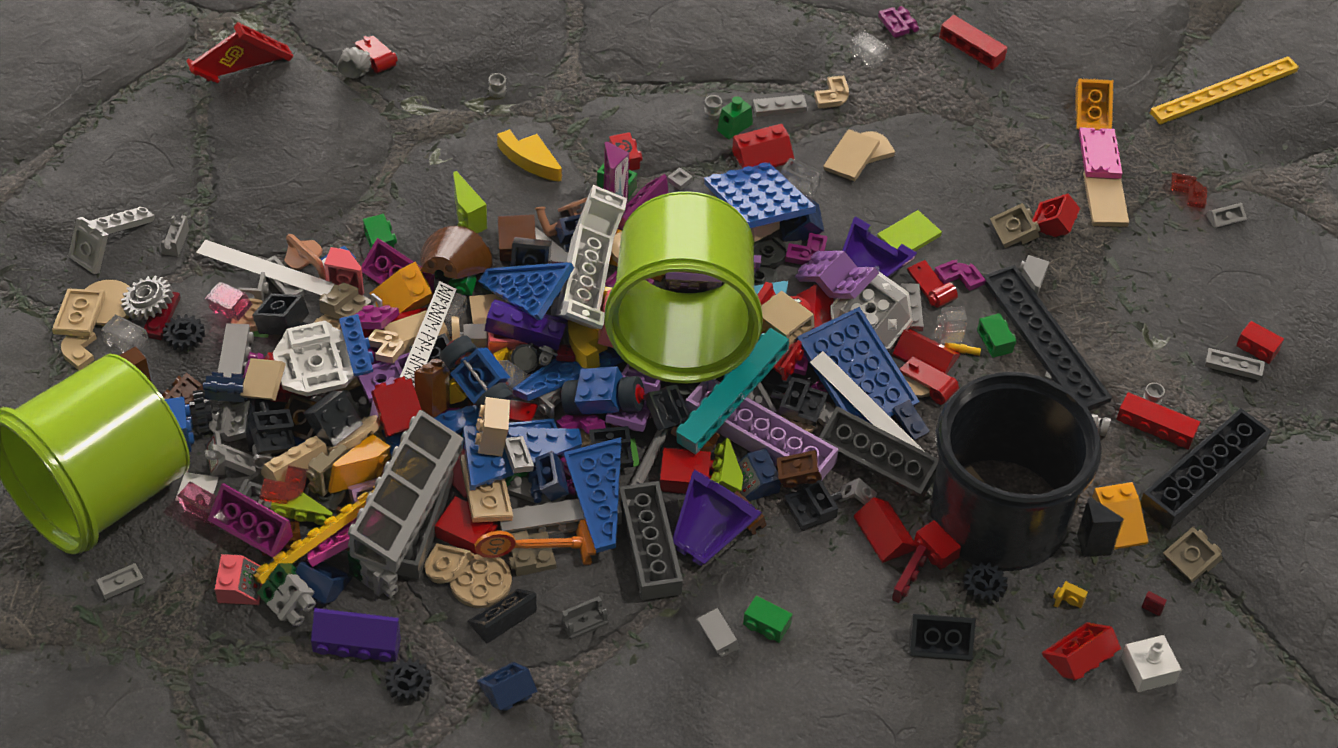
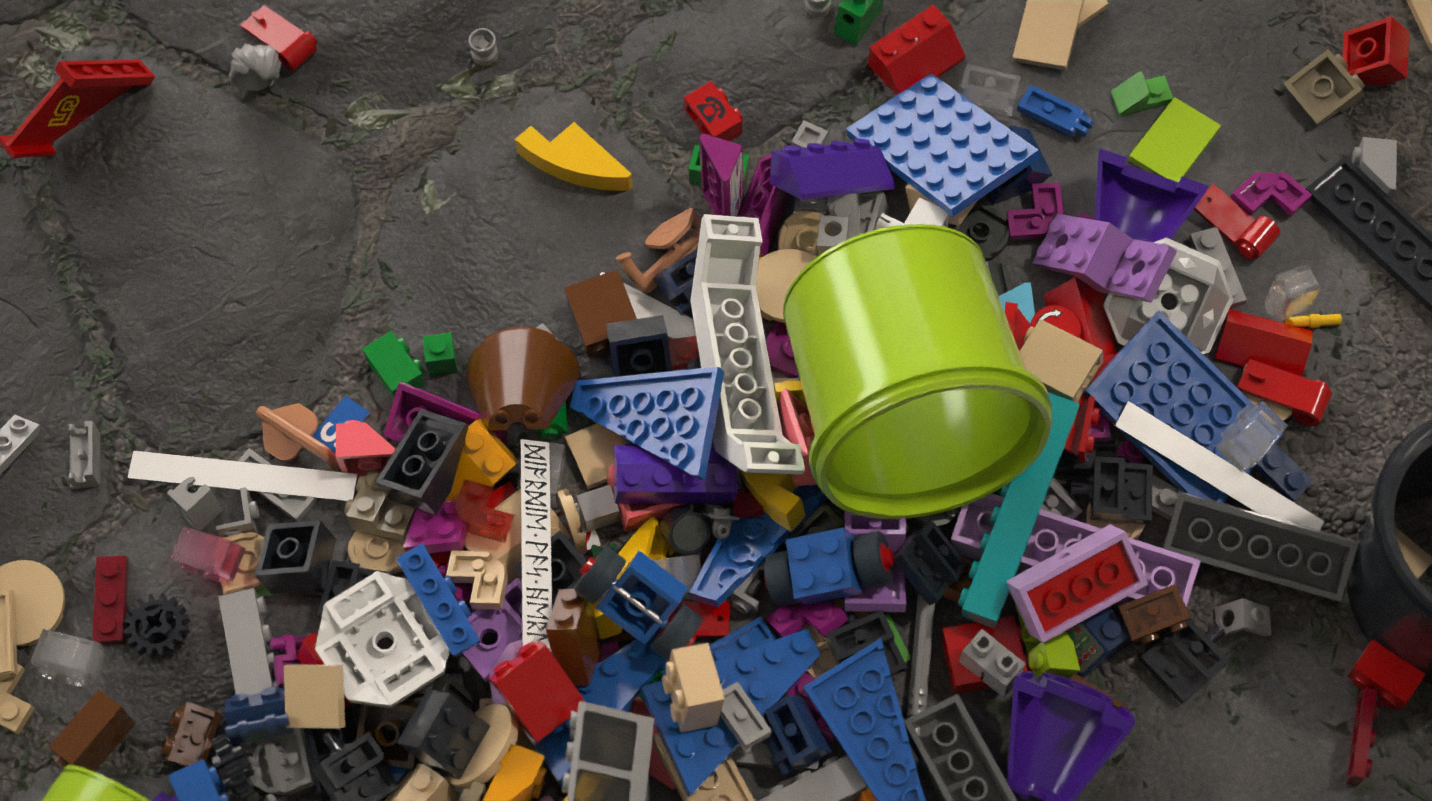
camera: 10 degrees left, 15 degrees up
light grey gear [121,276,174,320] -> none
lime slope [453,171,487,234] -> none
red slope [853,497,917,563] -> none
green brick [977,313,1016,358] -> none
none -> light grey hinge [167,477,223,532]
none -> black slope [376,409,469,516]
none -> green brick [423,332,458,376]
none -> clear red plate [454,479,514,543]
none -> dark purple slope [769,139,895,200]
none -> light grey hips [959,629,1025,698]
none -> brick [1006,524,1148,643]
none -> blue hinge [1017,84,1094,137]
none -> bright green slope [1111,71,1173,116]
none -> clear brick [1216,401,1288,473]

